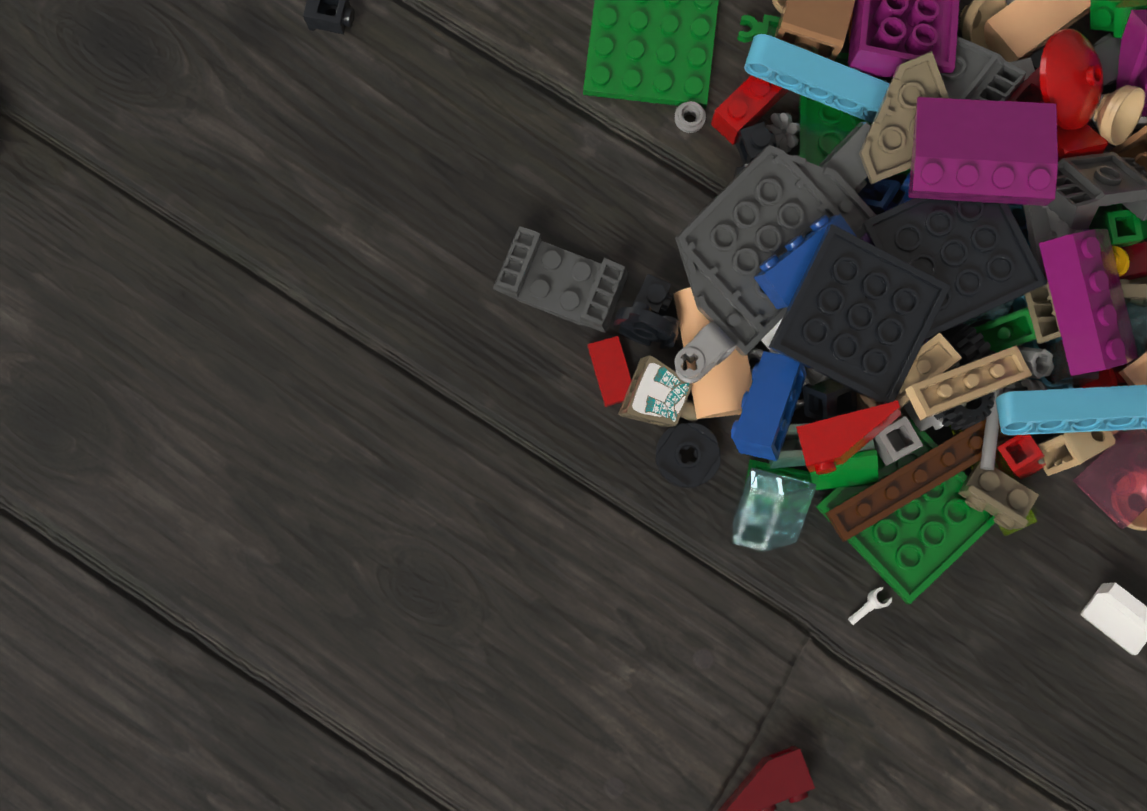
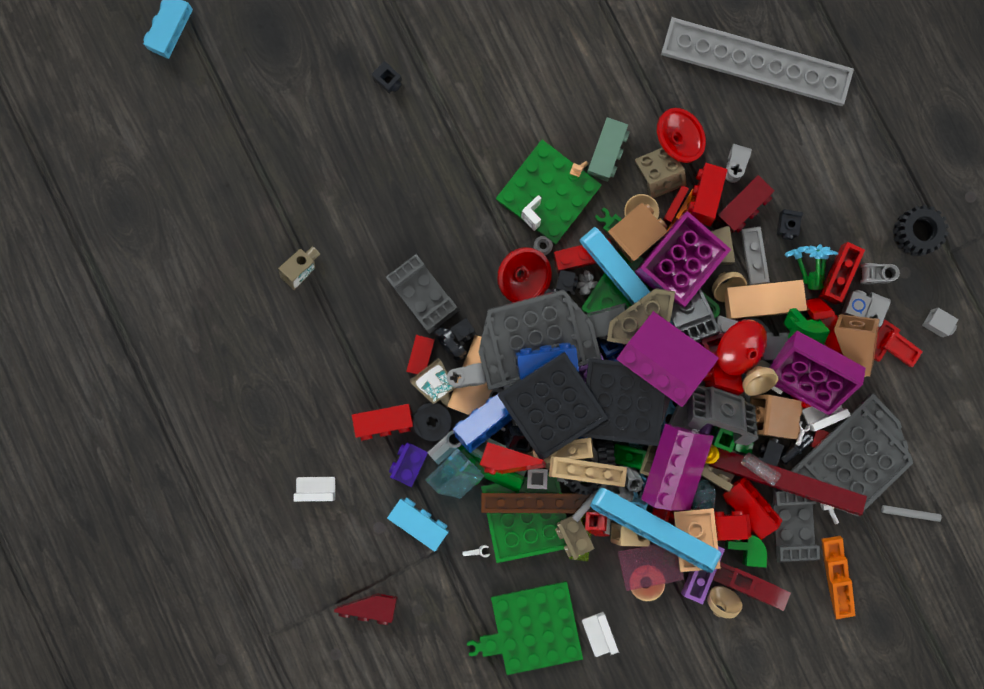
camera: 35 degrees right, 5 degrees up
none -> dark tan torso [278,246,320,290]
none -> white panel [294,477,335,502]
none -> red brick [352,404,413,441]
none -> medium azure brick [387,497,449,552]
none -> dark purple bracket [389,442,428,487]
none -> light grey piece [428,431,462,465]
none -> green plate [467,633,502,657]
none -> green plate [491,581,583,675]
none -> red dish [497,247,552,302]
none -> white panel [521,195,541,231]

